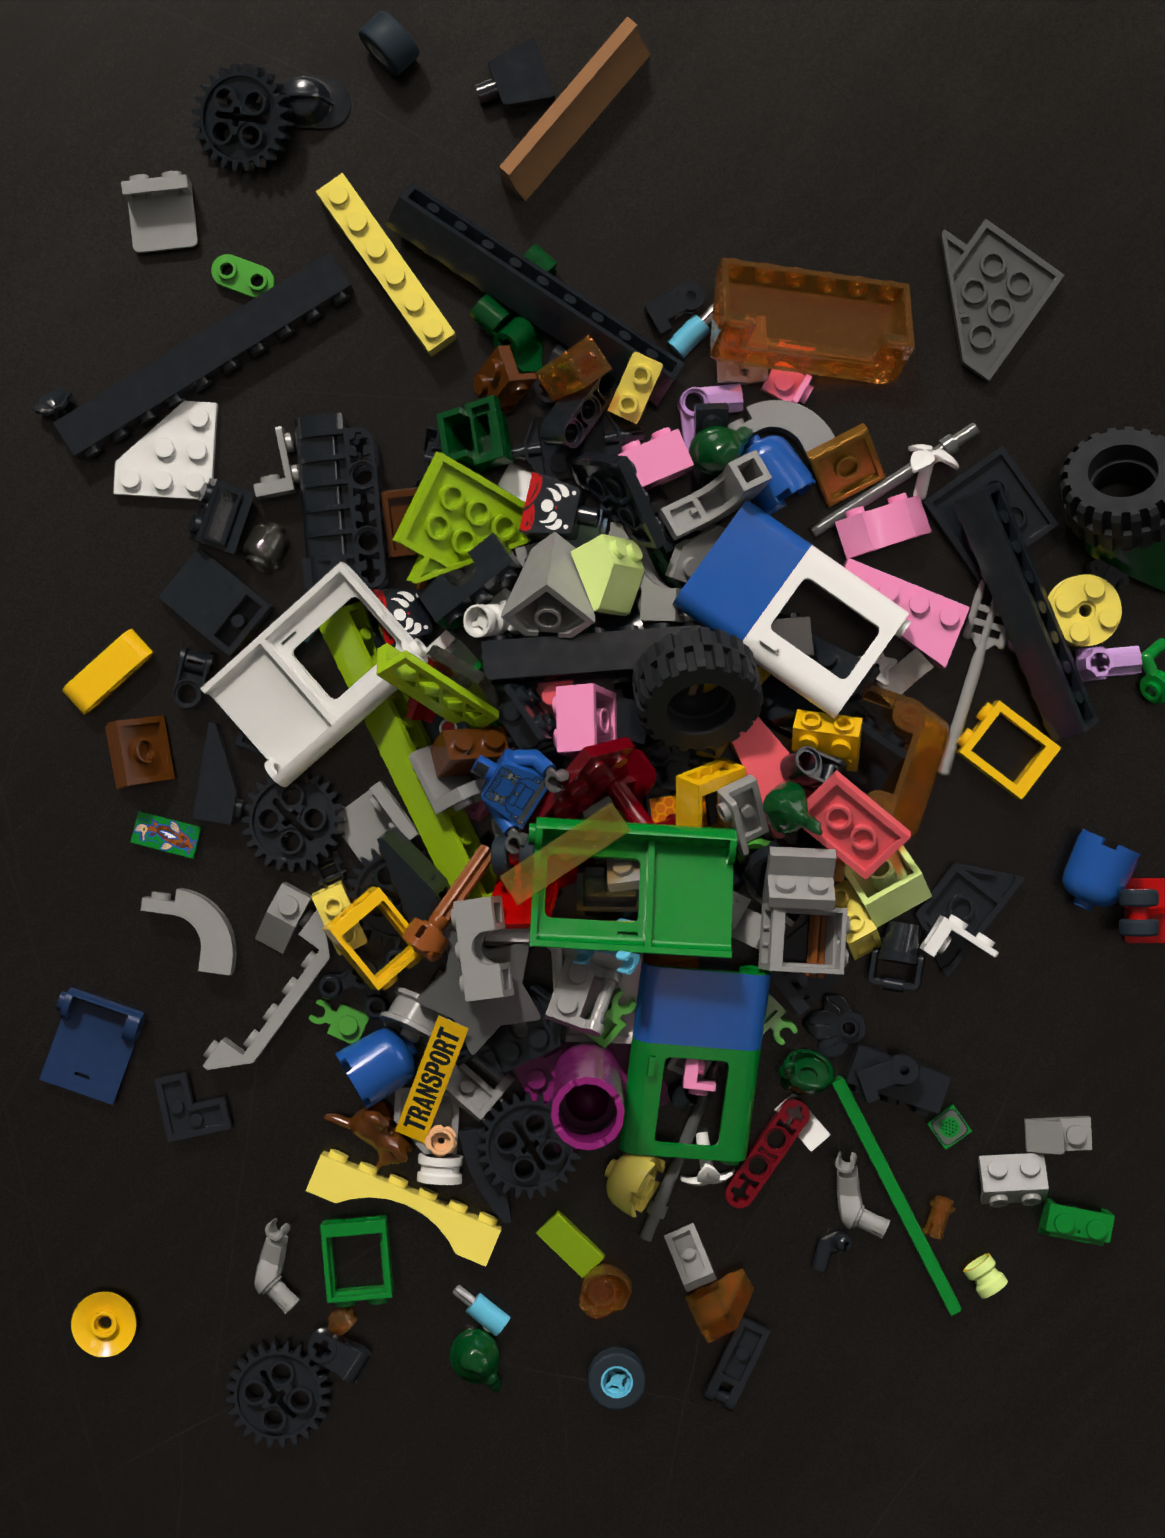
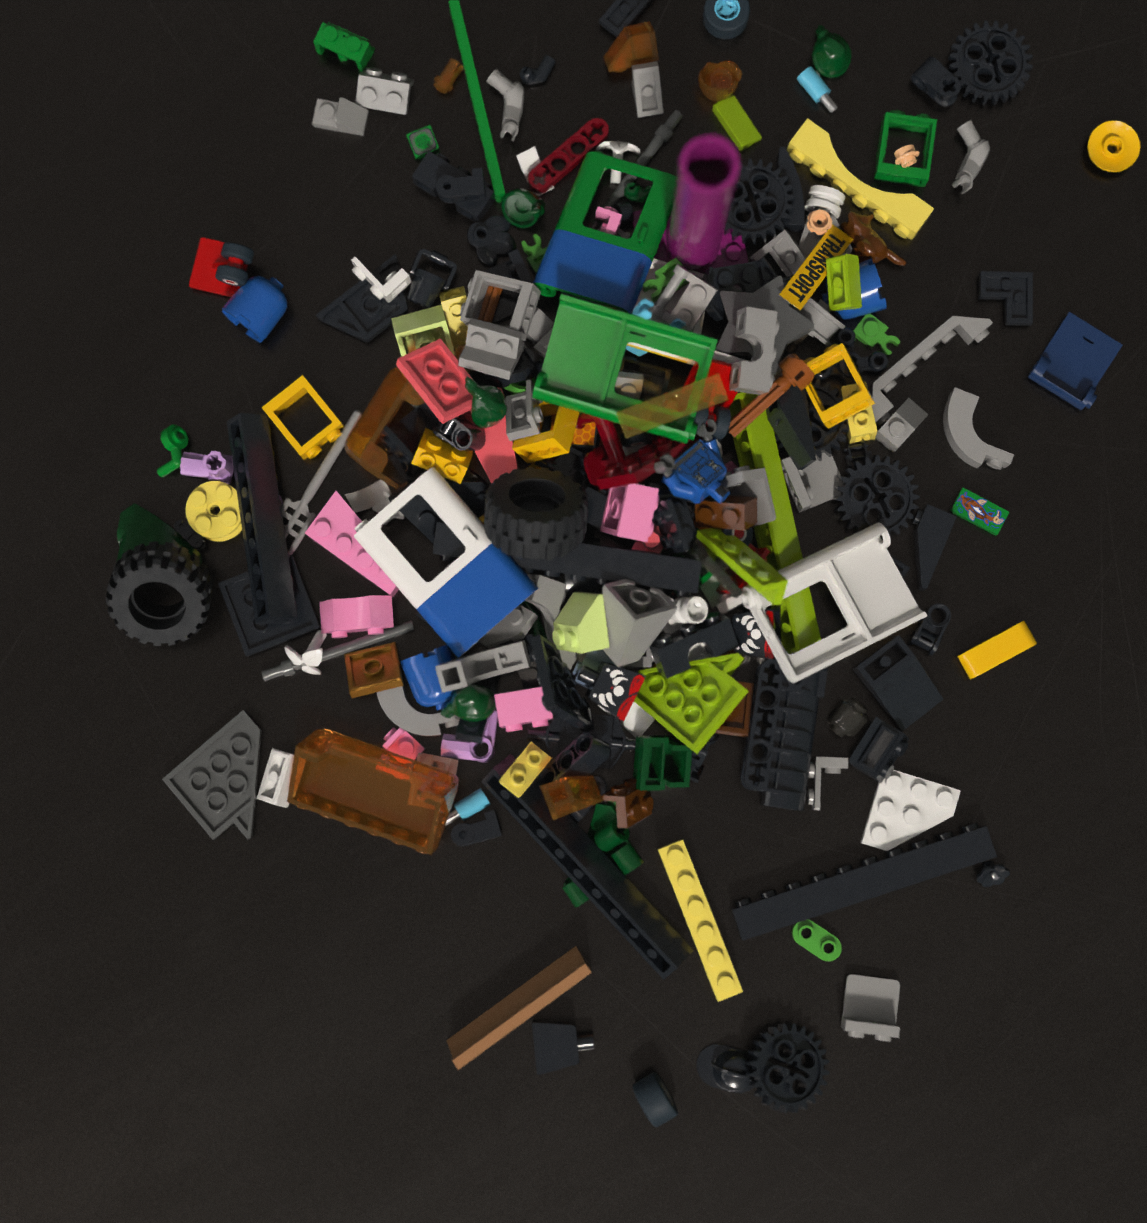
camera: 165 degrees left, 5 degrees down
reddish brown bracket [105,715,175,790] -> none
clear orange plate [327,1307,357,1337] -> none
light yellow cylinder [605,1153,665,1218] -> none
yellowish green wheel [963,1253,1008,1299] -> none
none -> white slope [256,748,303,808]
none -> dark green arm [624,182,653,204]
none -> lime slope [826,254,862,311]
none -> light nougat plate [894,144,920,168]

